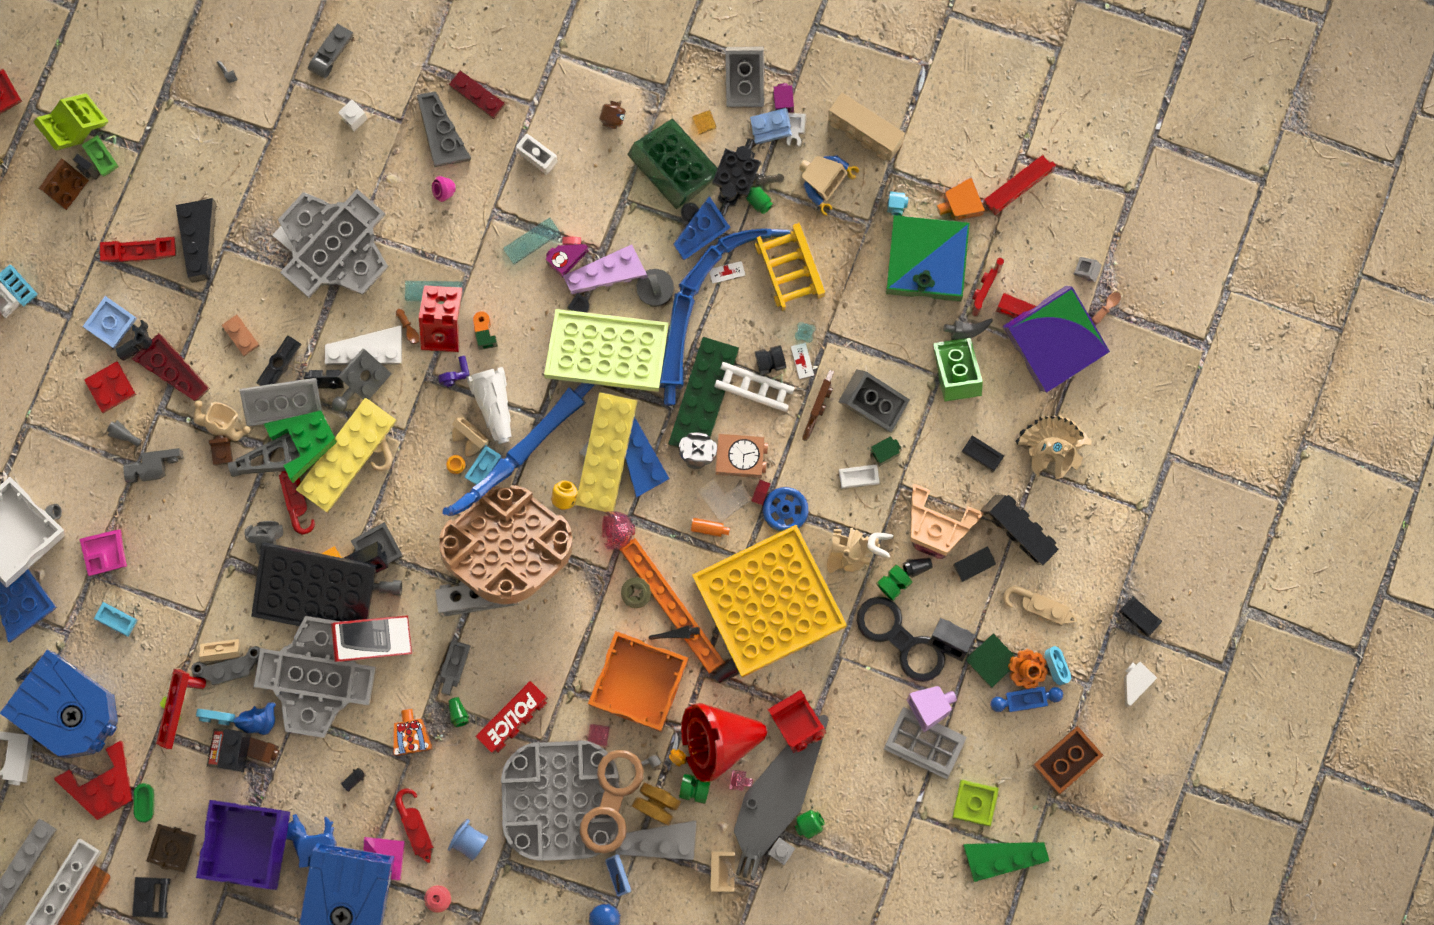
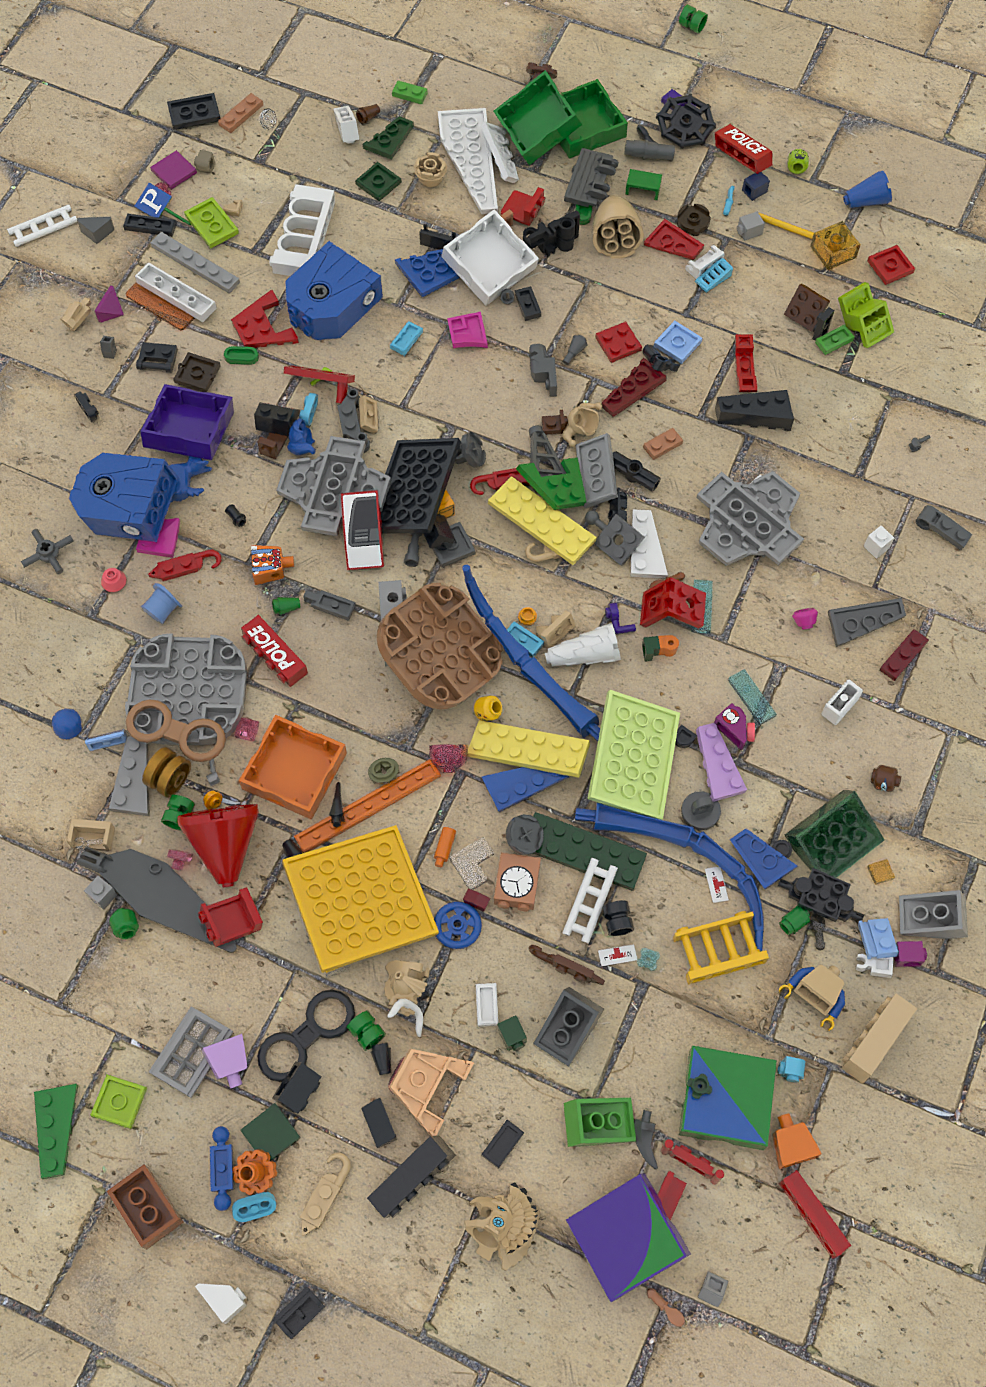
camera: 90 degrees right, 15 degrees down
none -> black plate [515,286,541,321]

